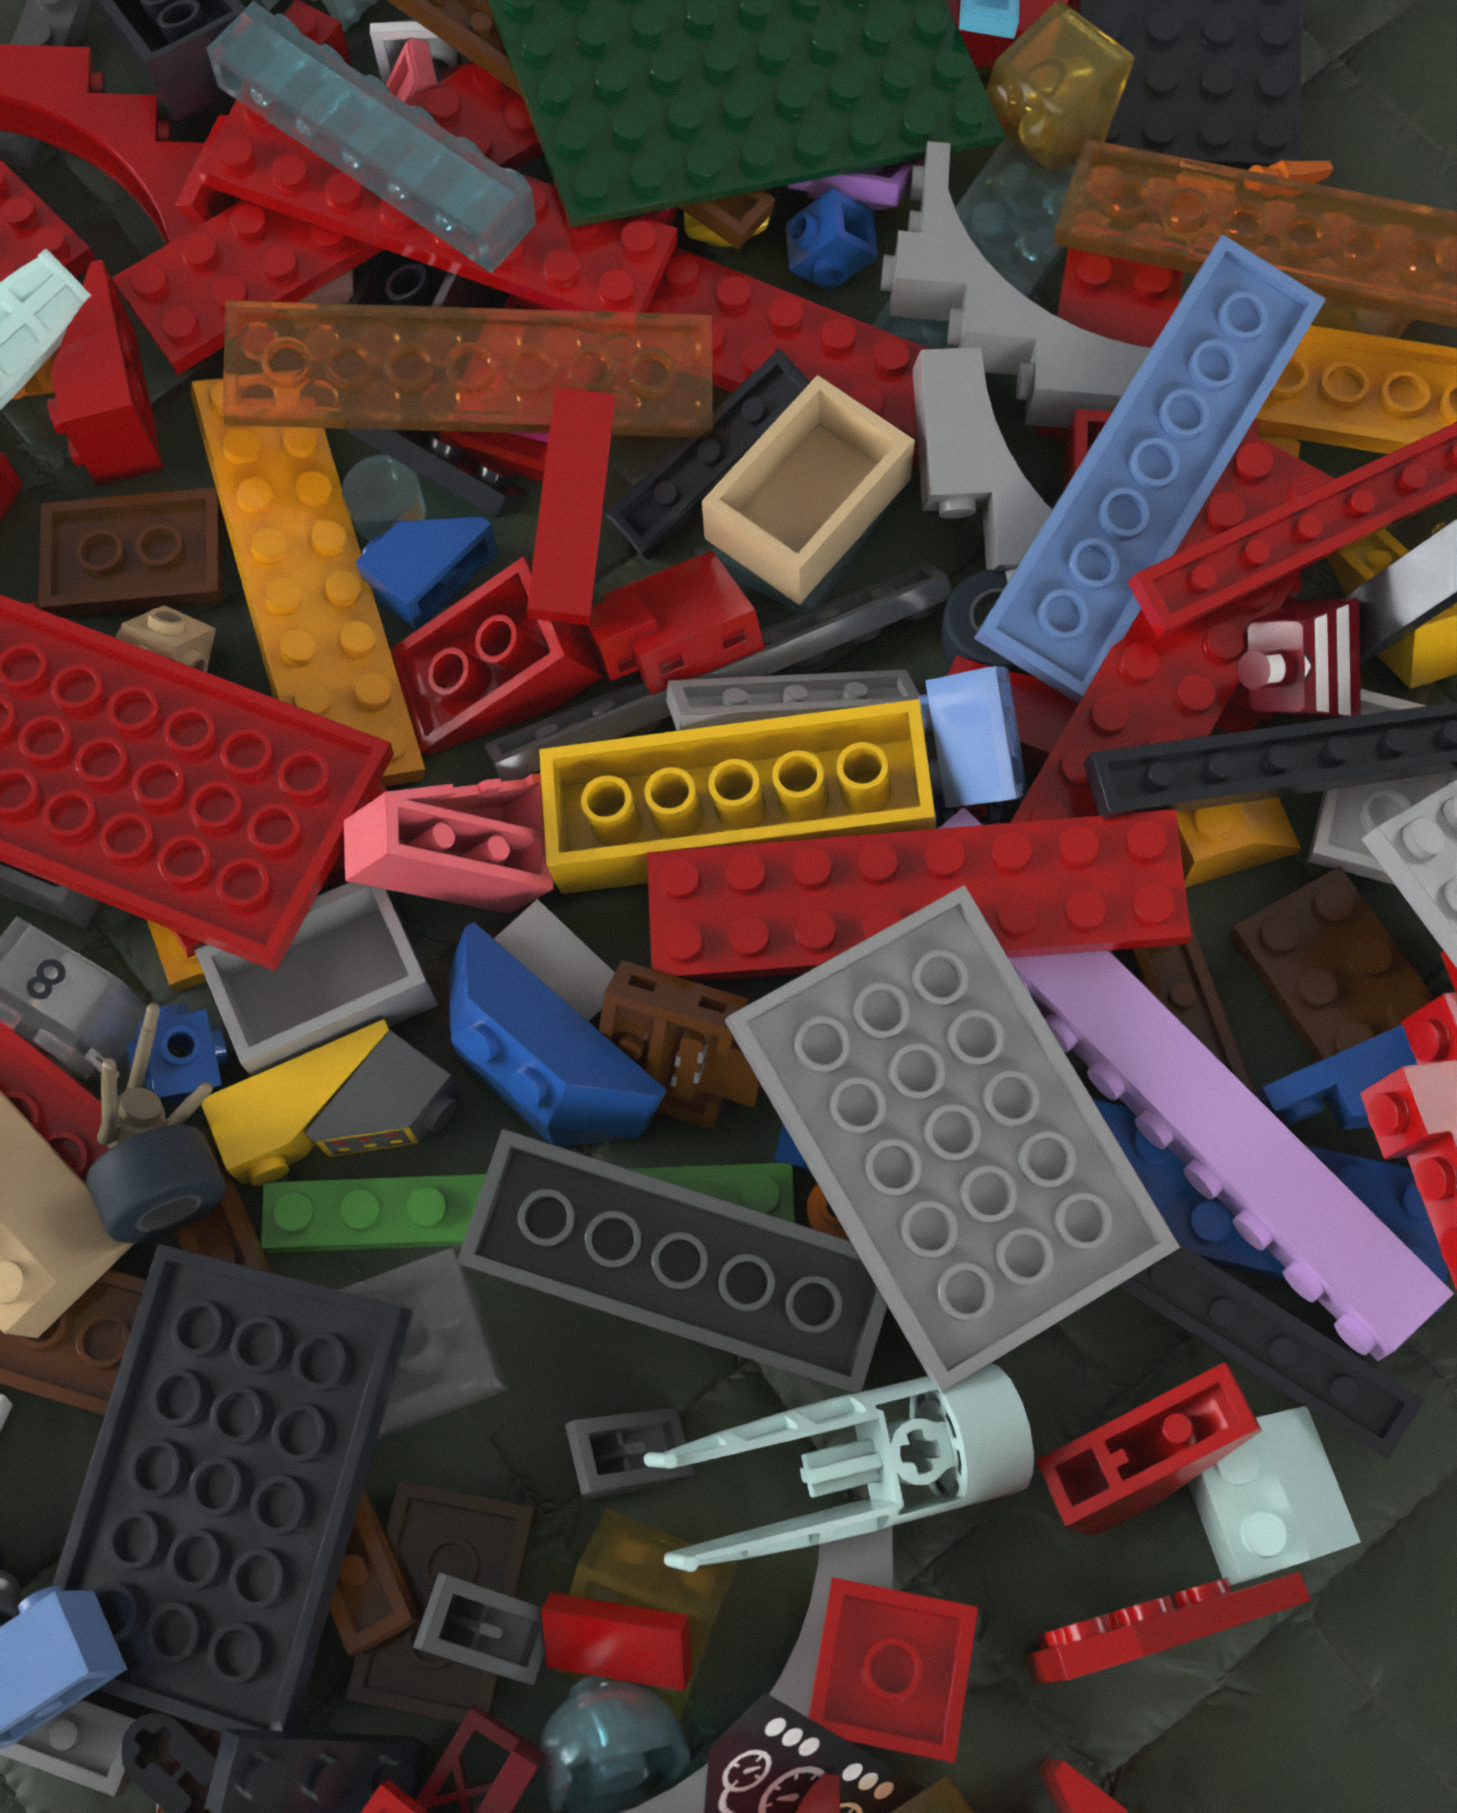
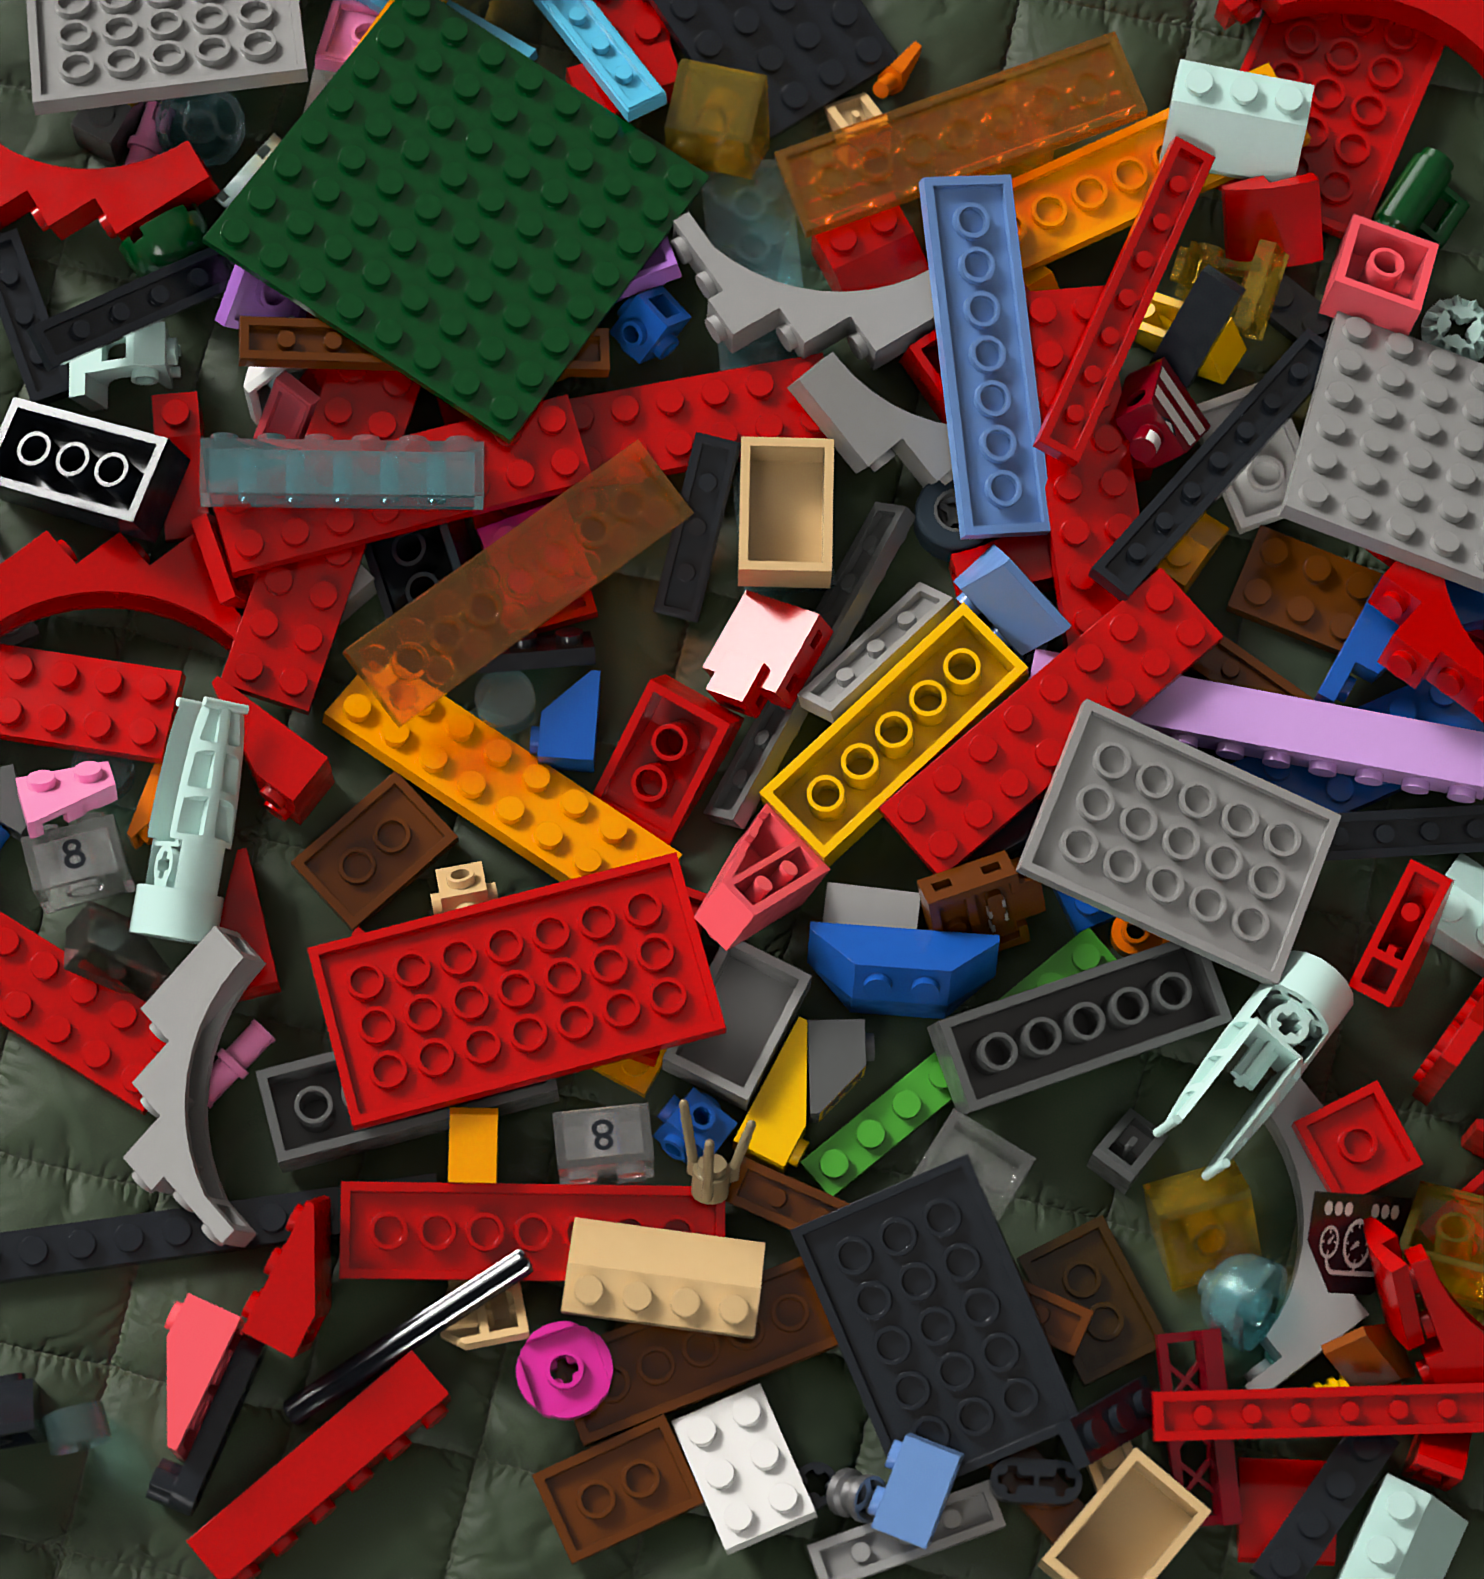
camera: 45 degrees left, 5 degrees up
black wheel [86,1124,226,1243] -> none
dark grey slope [413,1572,545,1686] -> none
red tile [527,387,616,625] -> none
red tile [541,1592,692,1691] -> none

